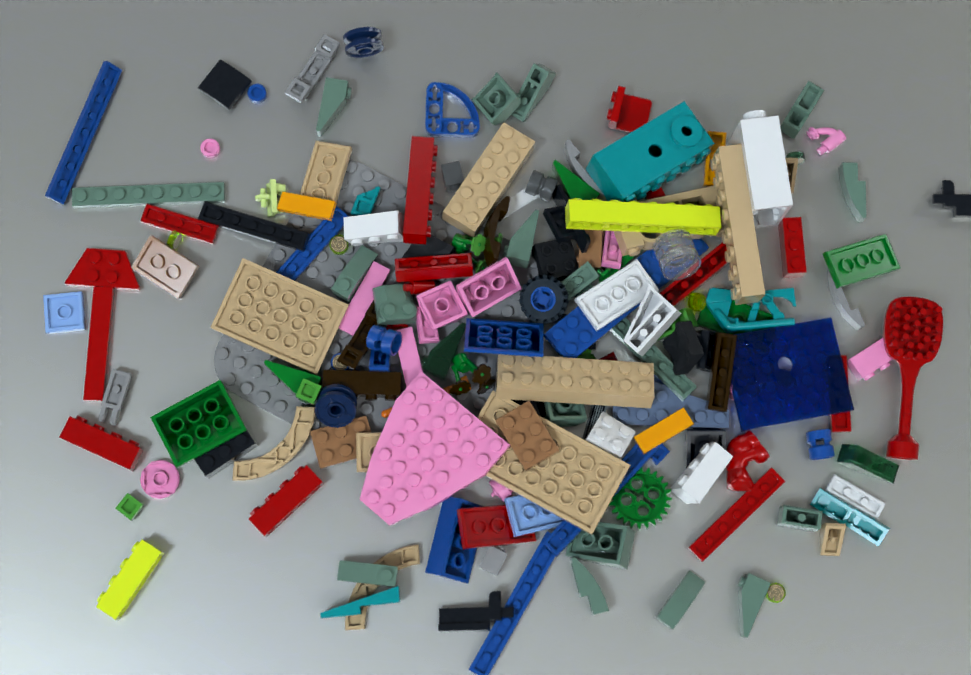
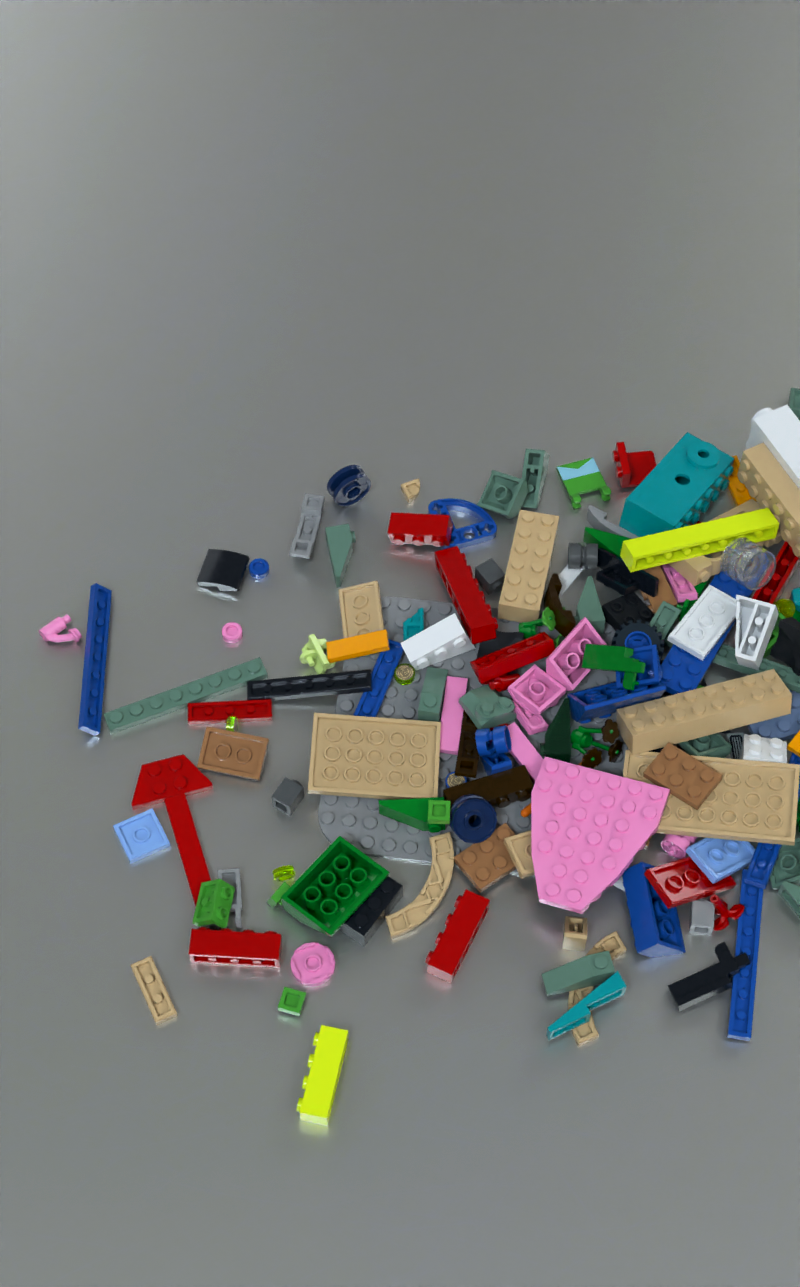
camera: 15 degrees left, 20 degrees down
none -> bright pink plant [38,614,82,643]
none -> tan tile [130,956,178,1025]
none -> bright green bracket [192,879,235,928]
none -> bright green plate [266,882,290,908]
none -> dark grey brick [272,777,304,816]
none -> clear neon green tile [272,866,295,882]
none -> red brick [387,513,453,547]
none -> tan tile [401,478,420,503]
none -> bright green flag [556,457,611,509]
none -> tan slope [562,916,587,951]
none -> green piece [581,644,646,690]
none -> blue slope [616,645,662,690]
none -> red plant [710,894,745,931]

